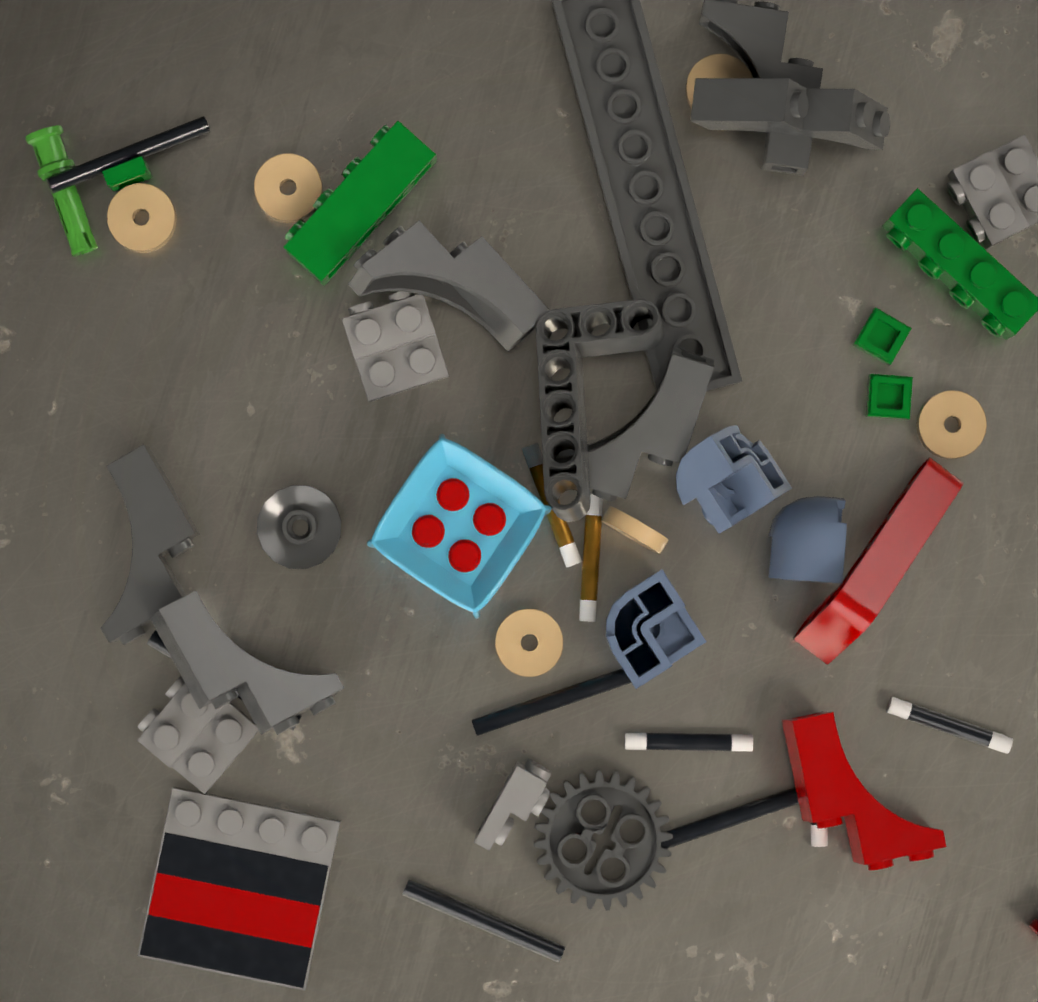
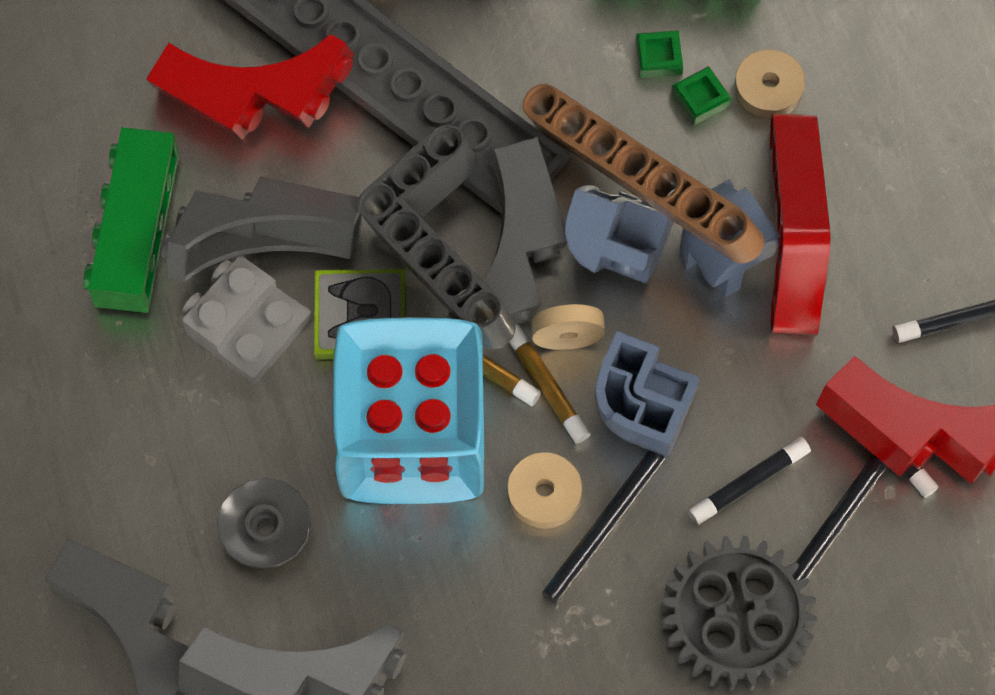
camera: 30 degrees left, 20 degrees down
tan piece [254,153,323,223] -> none
light grey plate [474,759,551,851] -> none
none -> red arch [146,34,354,140]
none -> tile [314,269,406,360]
none -> medium nougat beam [522,84,765,263]

